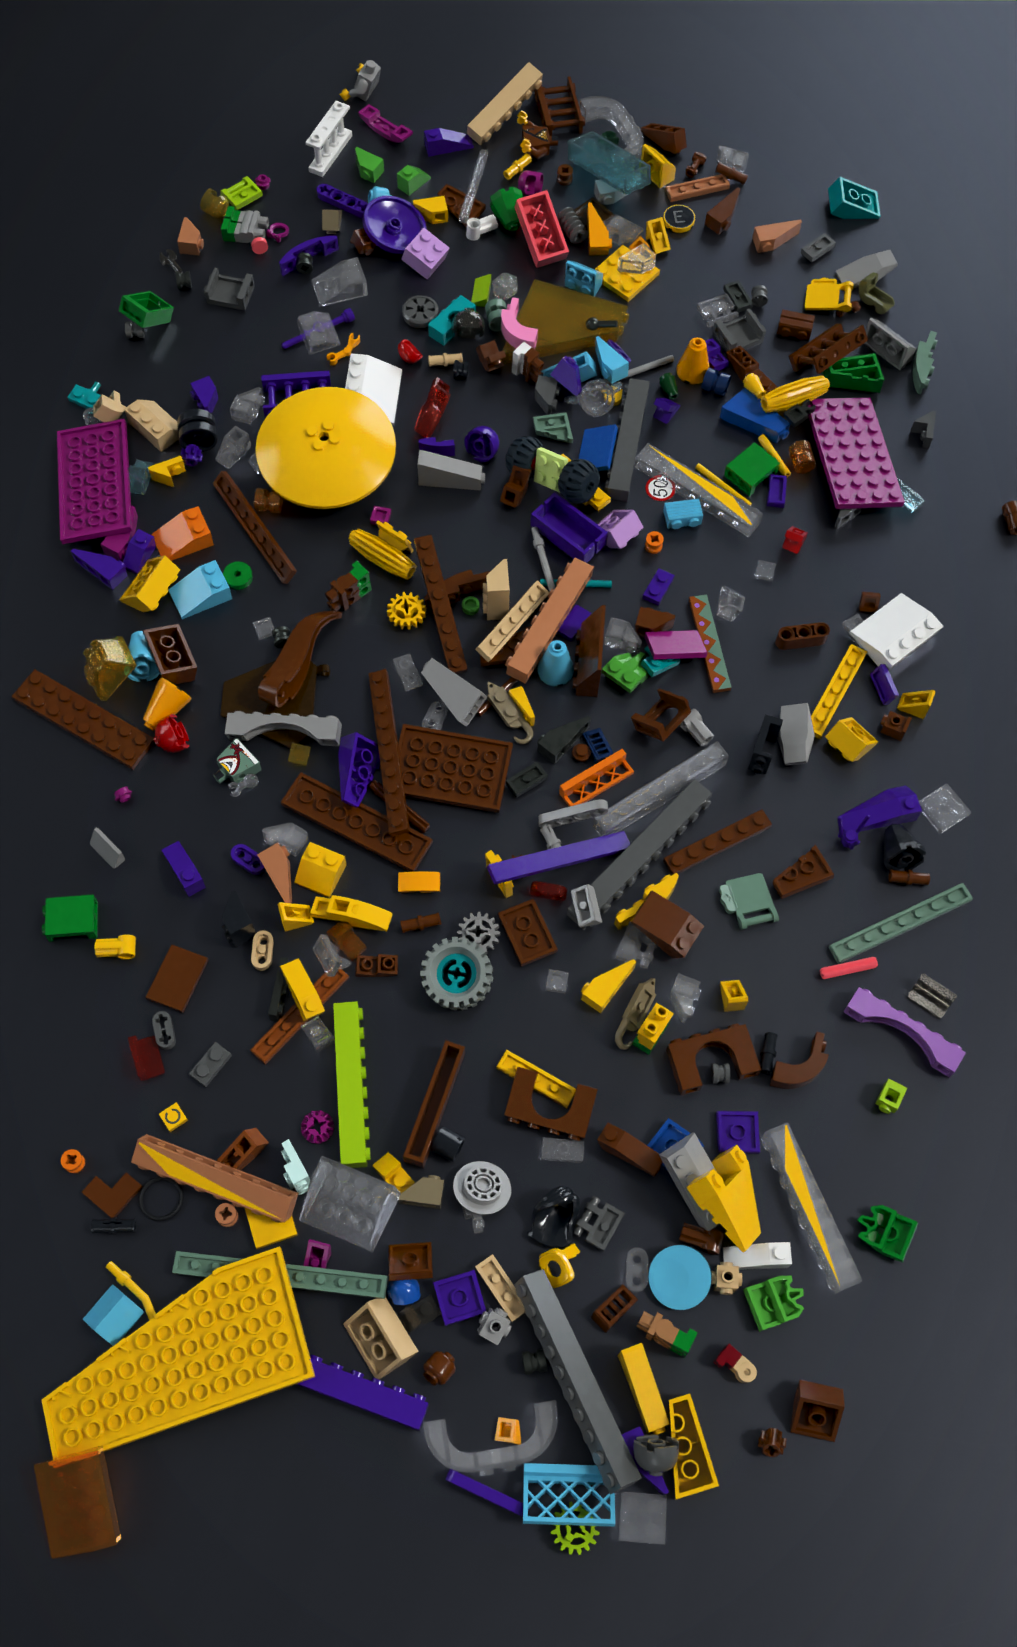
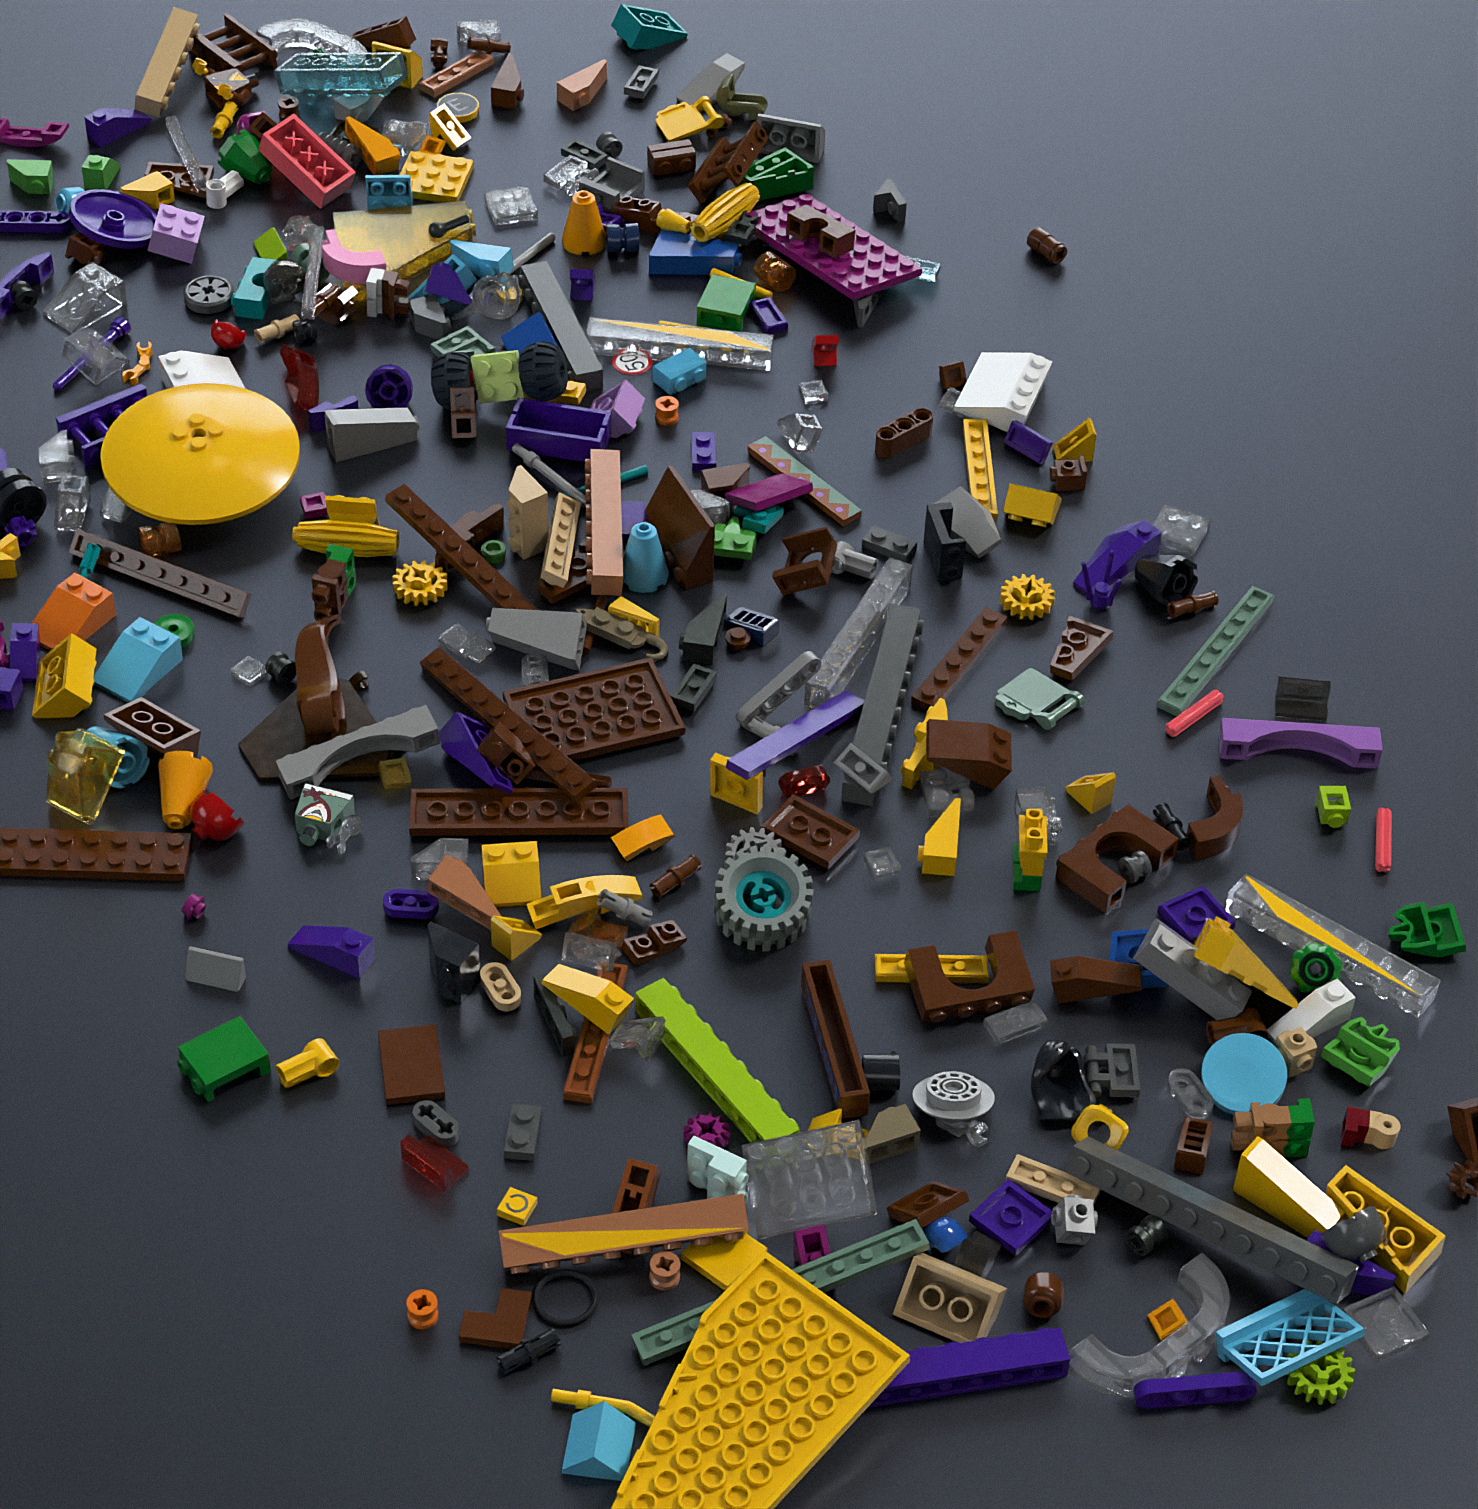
camera: 30 degrees left, 20 degrees down
dark tan slope [322,209,342,234] -> none
orange fence [559,749,634,807] -> none
dark tan plate [615,978,656,1050] -> none
clear slope [617,243,656,274] -> none
dark green cone [659,373,679,400] -> none
sand green slope [912,331,938,395] -> none
none -> teal axle [79,543,102,579]
none -> reddish brown brick [249,112,277,141]
none -> clear axle [301,225,324,319]
none -> reddish brown pin [303,284,343,320]
none -> reddish brown slope [477,722,535,785]
none -> clear plate [484,186,538,225]
none -> light grey pin [597,889,653,927]
none -> reddish brown arch [786,205,856,258]
none -> dark grey plate [862,525,917,564]
none -> yellow gear [1000,574,1055,620]
none -> green plant [1289,942,1343,994]
none -> coral axle [1375,807,1392,873]

